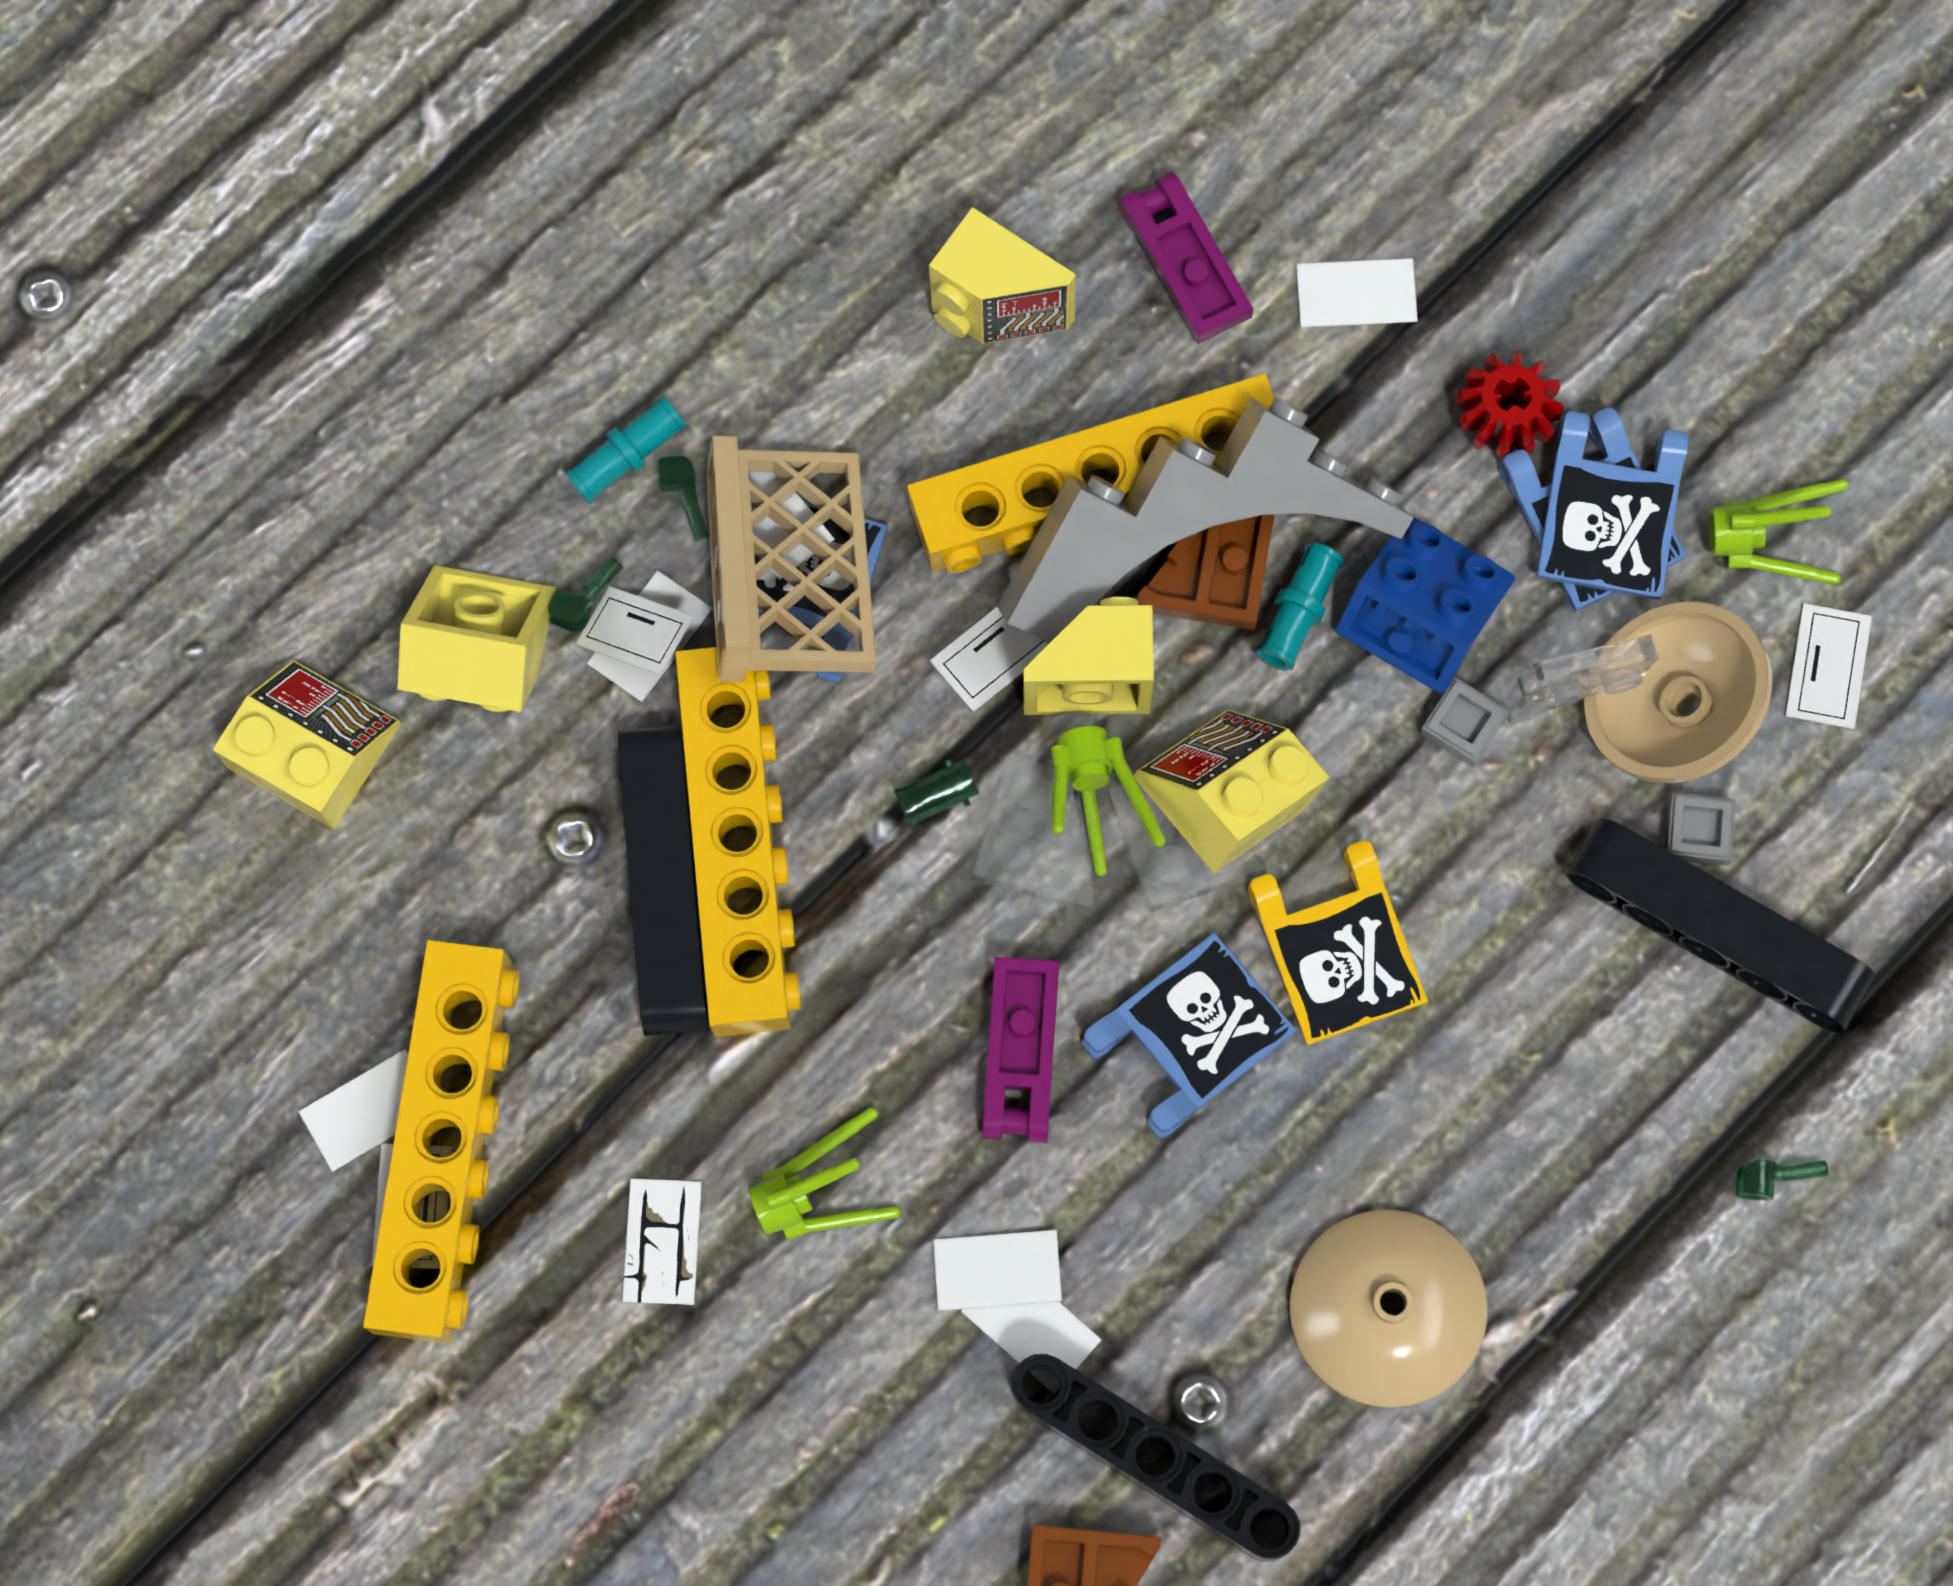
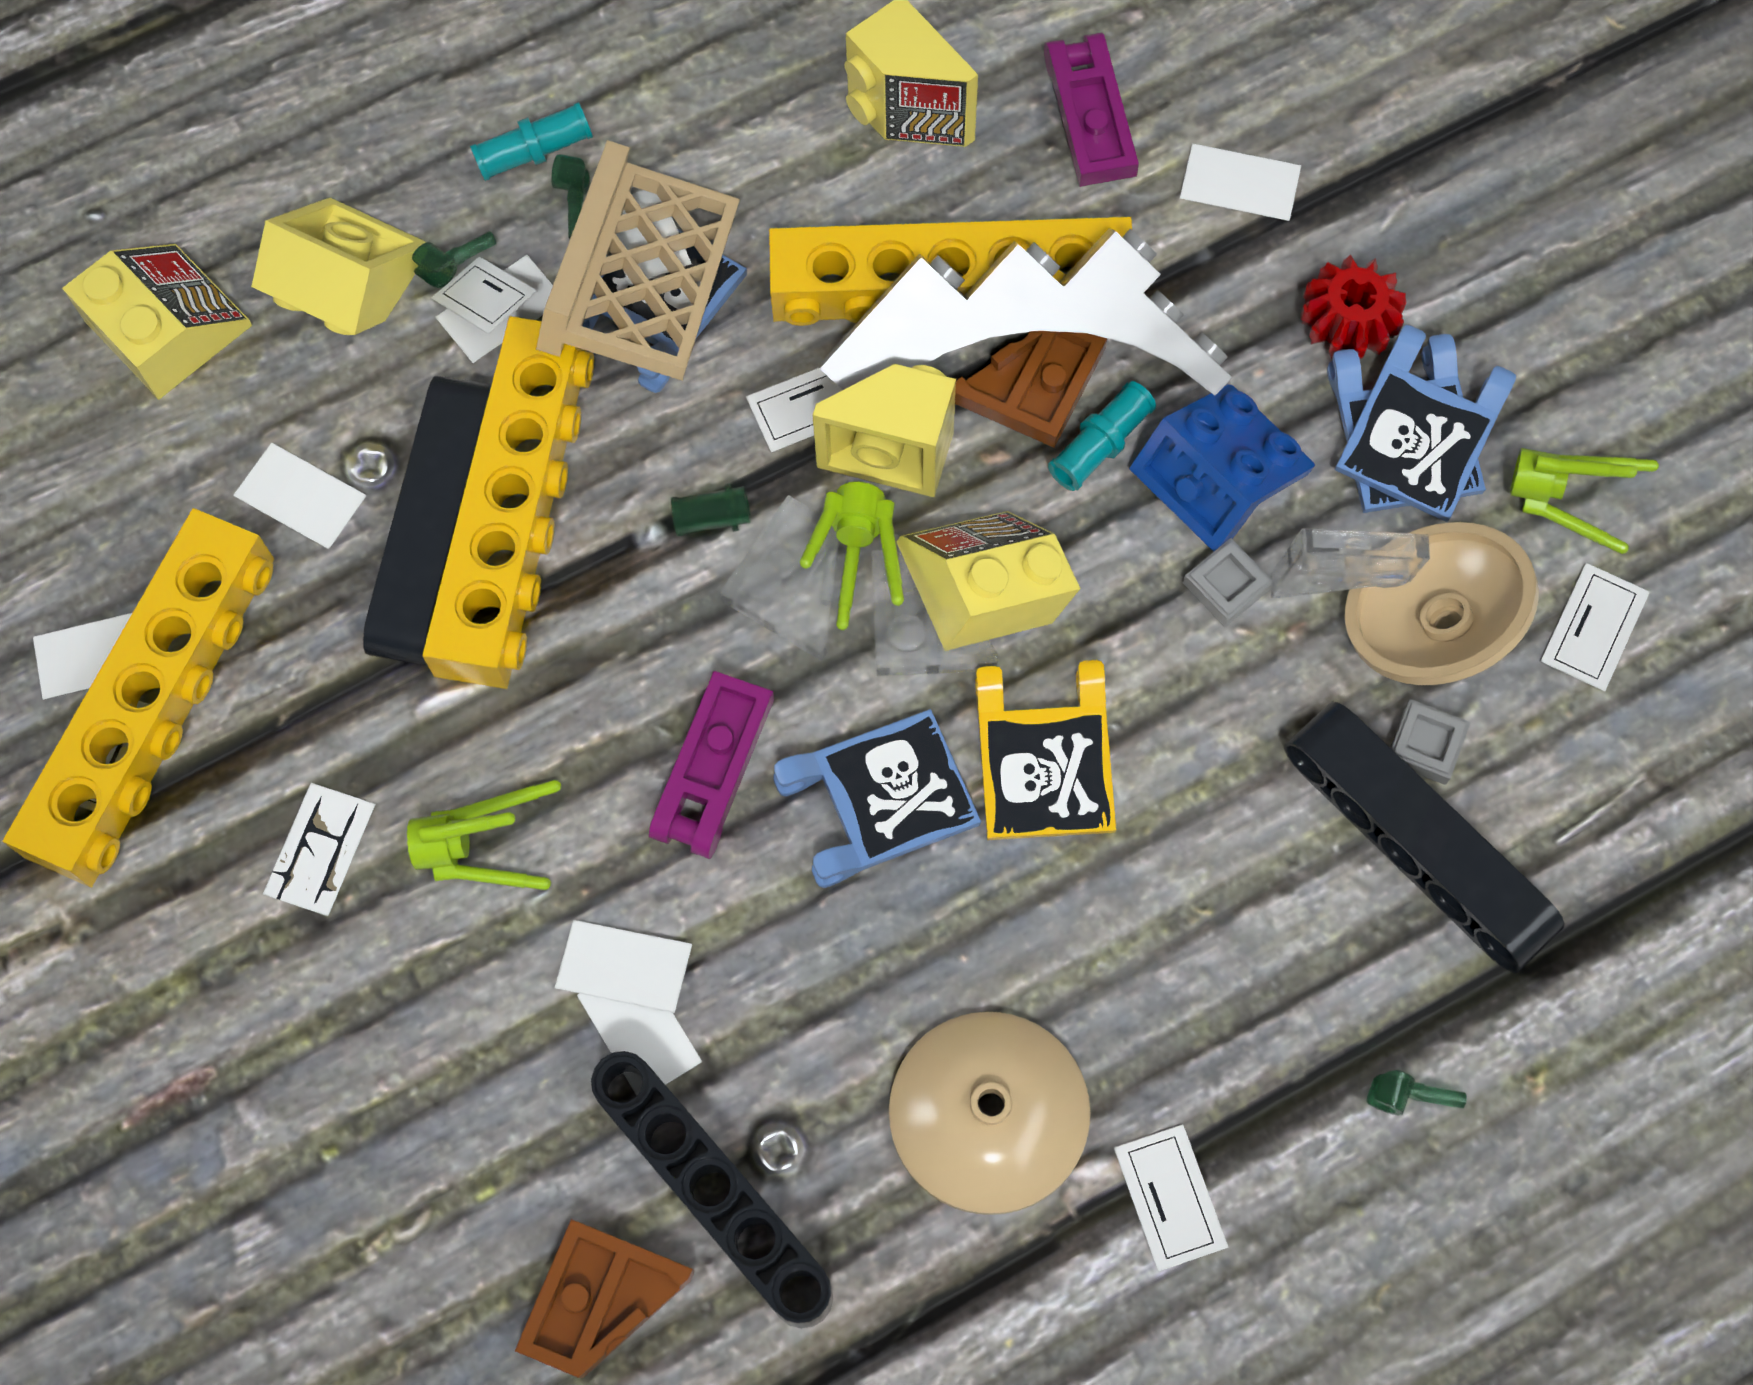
camera: 15 degrees right, 5 degrees down
none -> white sticker [233,443,367,549]
none -> white sticker [1114,1124,1229,1272]

